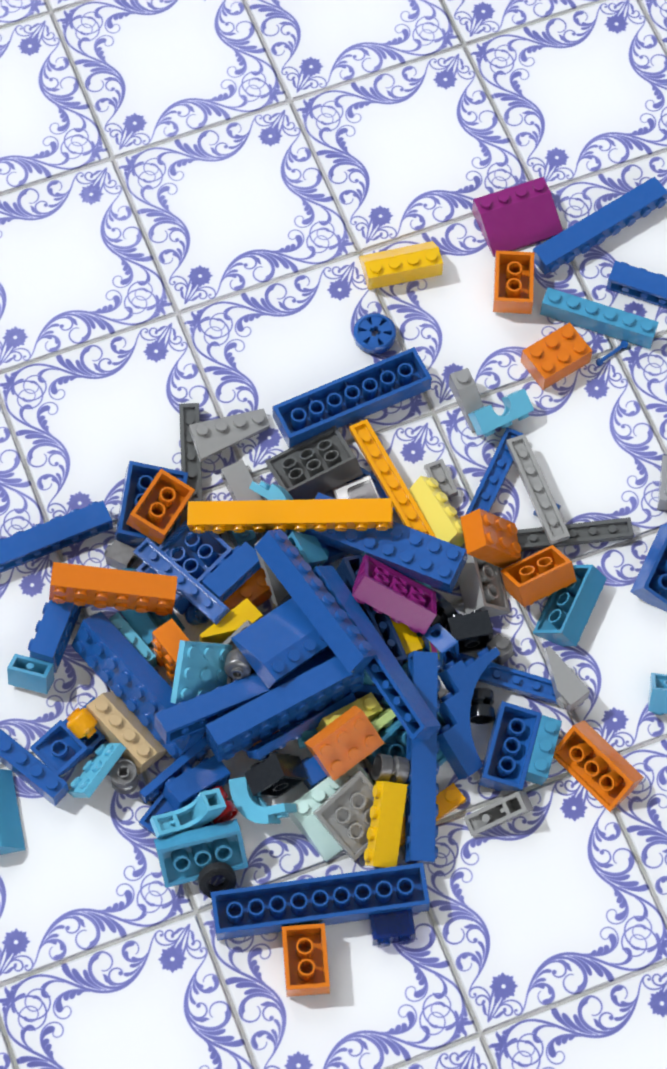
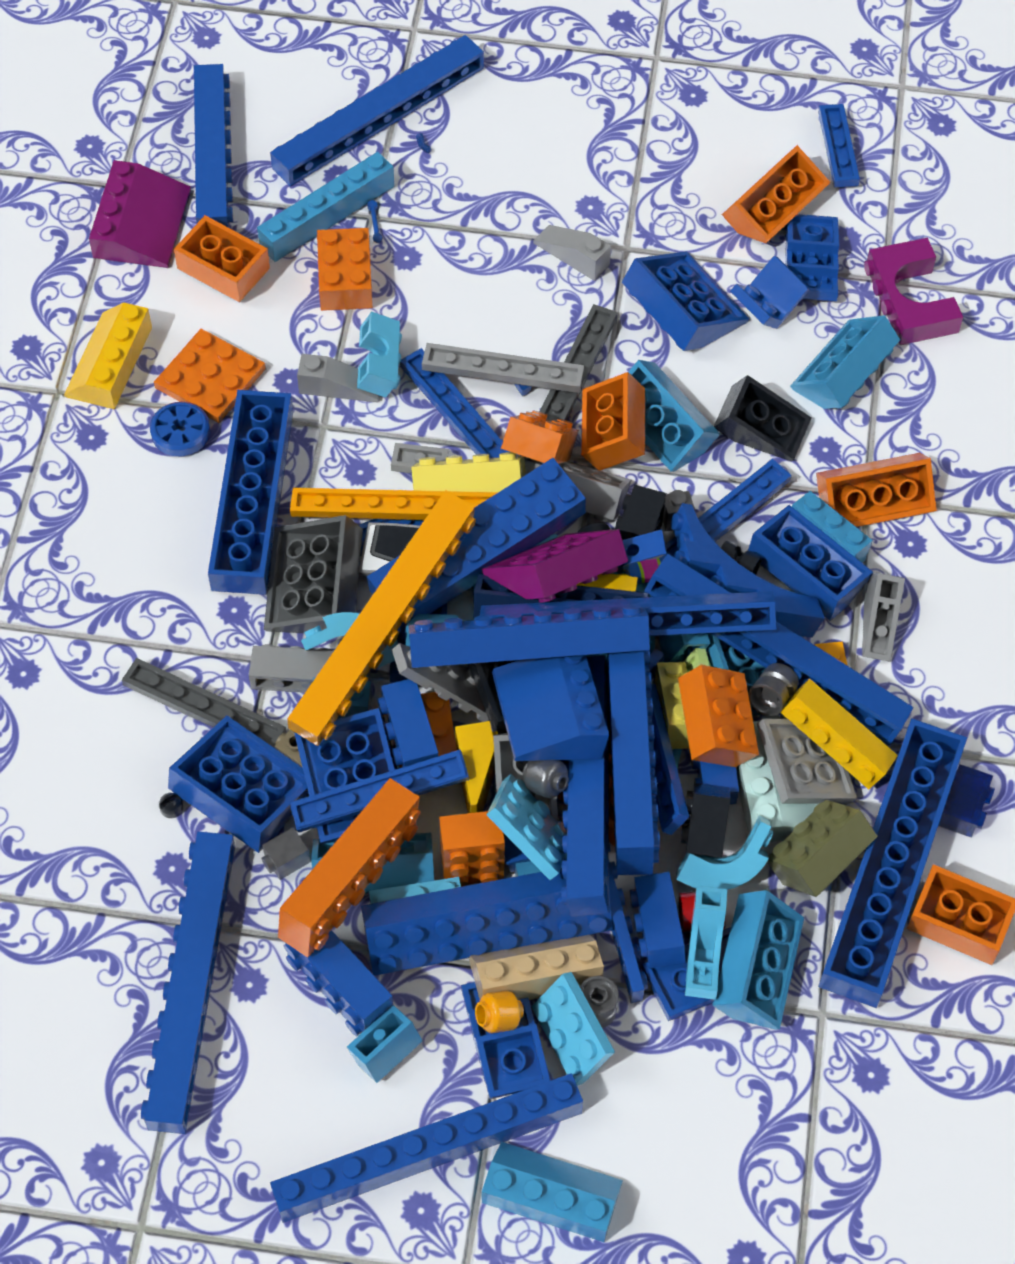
camera: 60 degrees left, 5 degrees down
orange brick [126,469,195,545] -> none
blue wheel [185,605,209,625] -> none
light grey wing [188,408,270,463] -> none
black tyre [198,862,237,898] -> none
light grey slope [545,646,590,713] -> none
none -> orange plate [154,328,266,423]
none -> black hinge [159,792,183,818]
none -> black slope [714,375,812,461]
none -> olive brick [767,800,878,897]

